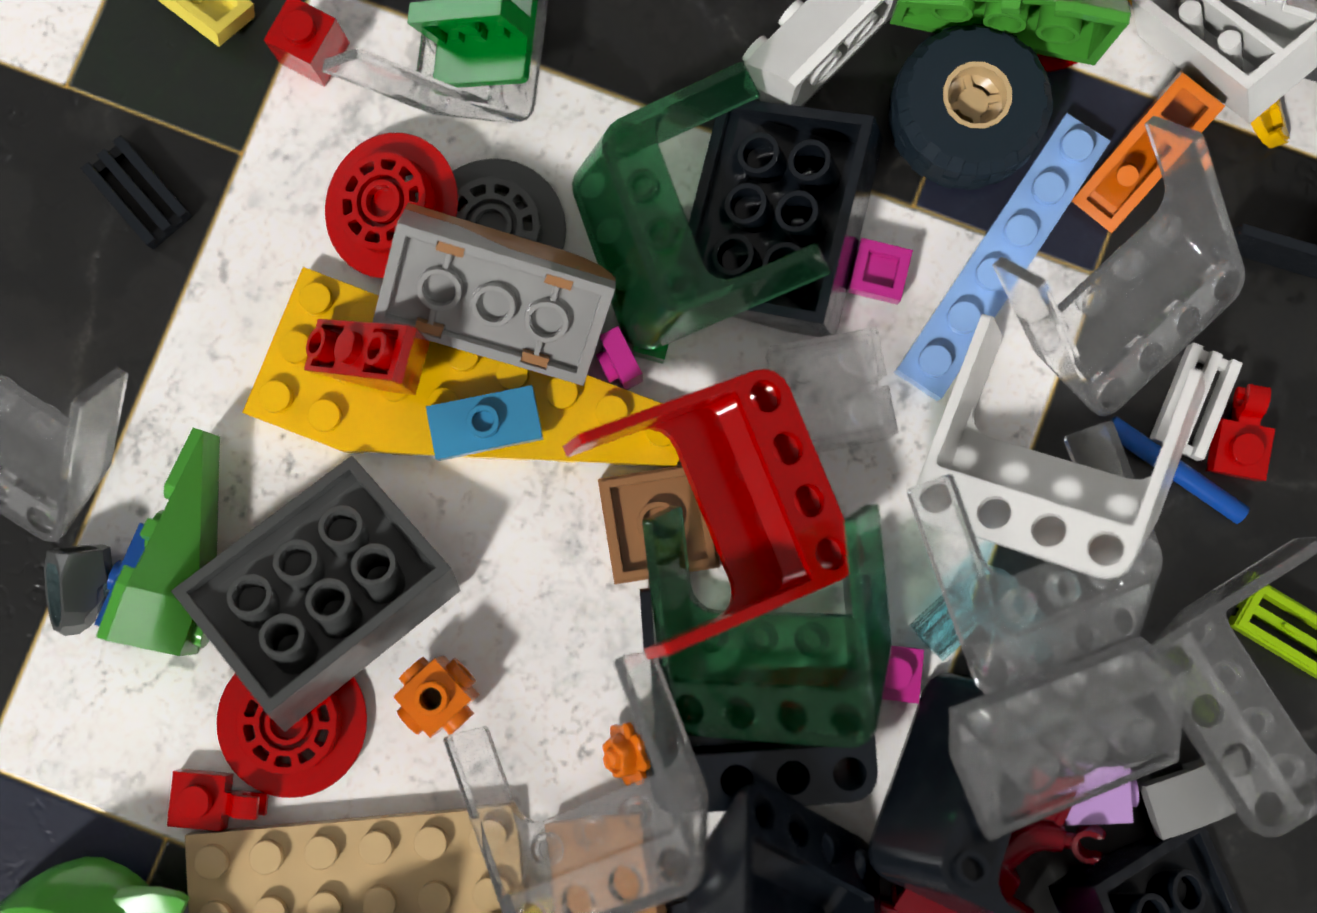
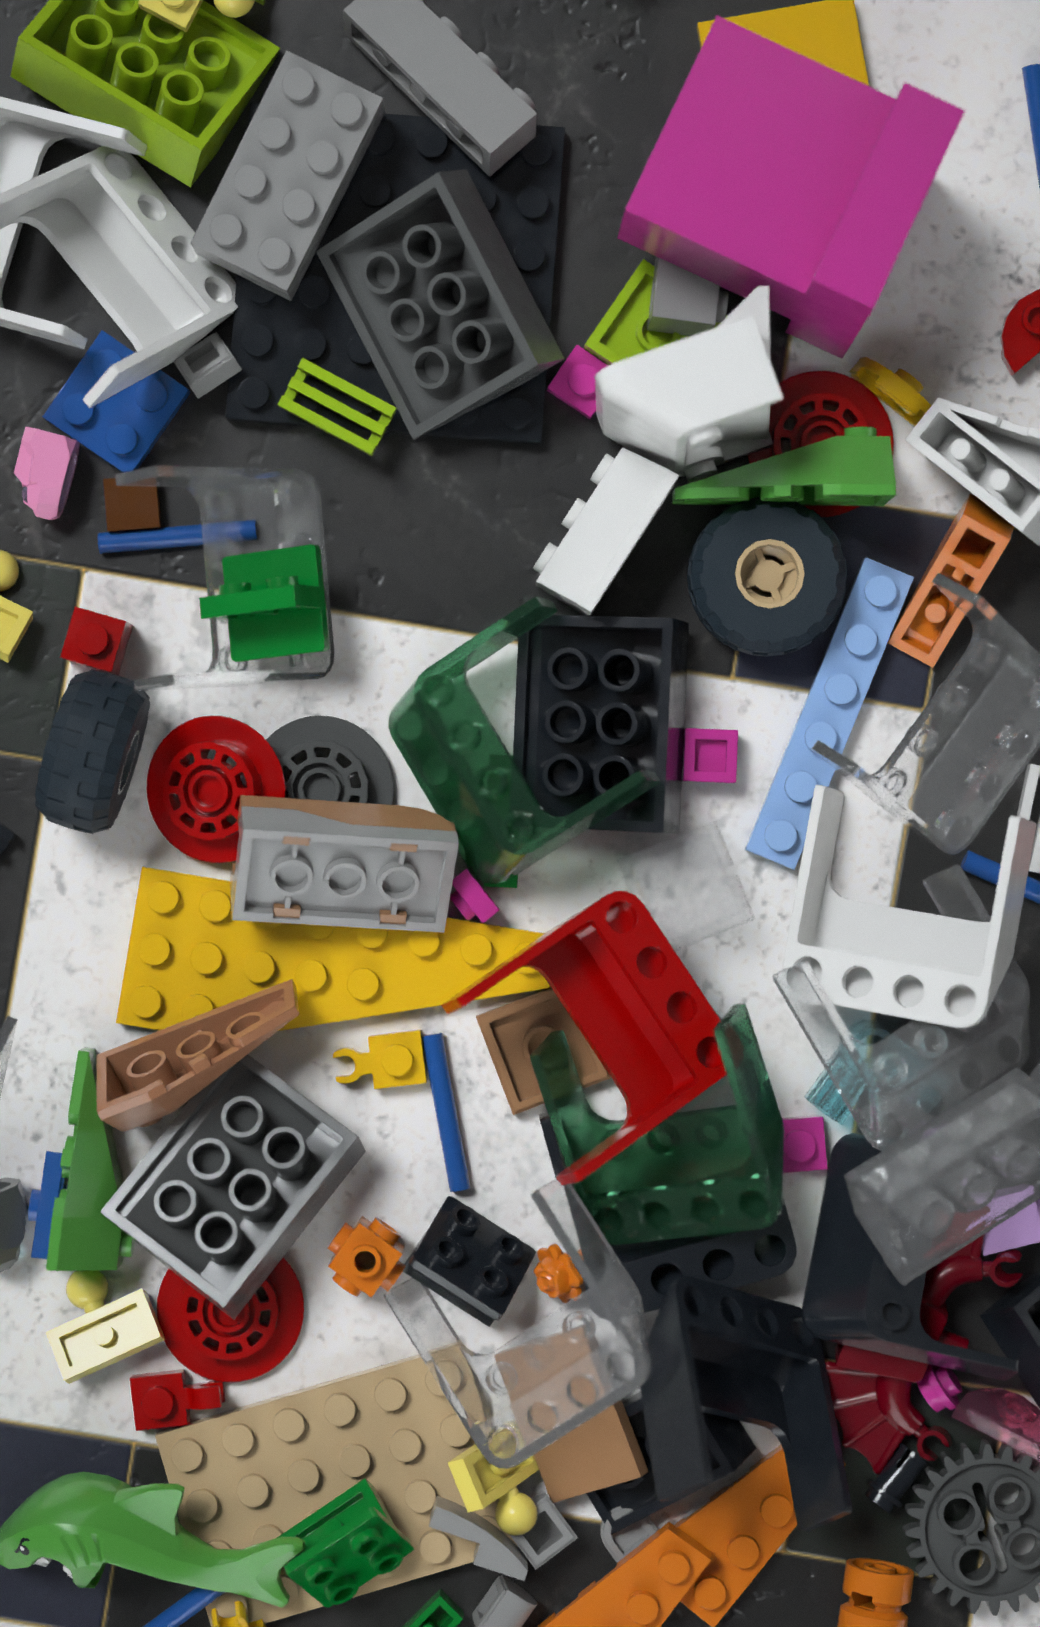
camera: 10 degrees left, 5 degrees up
red slope [304,319,430,395] -> none
dark azure plate [426,385,544,461] -> none
none -> black wheel [35,669,150,834]
none -> plate [46,1270,166,1384]
none -> nougat wedge [96,979,299,1132]
none -> yellow plate [333,1029,427,1089]
none -> black bracket [403,1196,536,1327]
none -> blue bar [422,1032,471,1192]

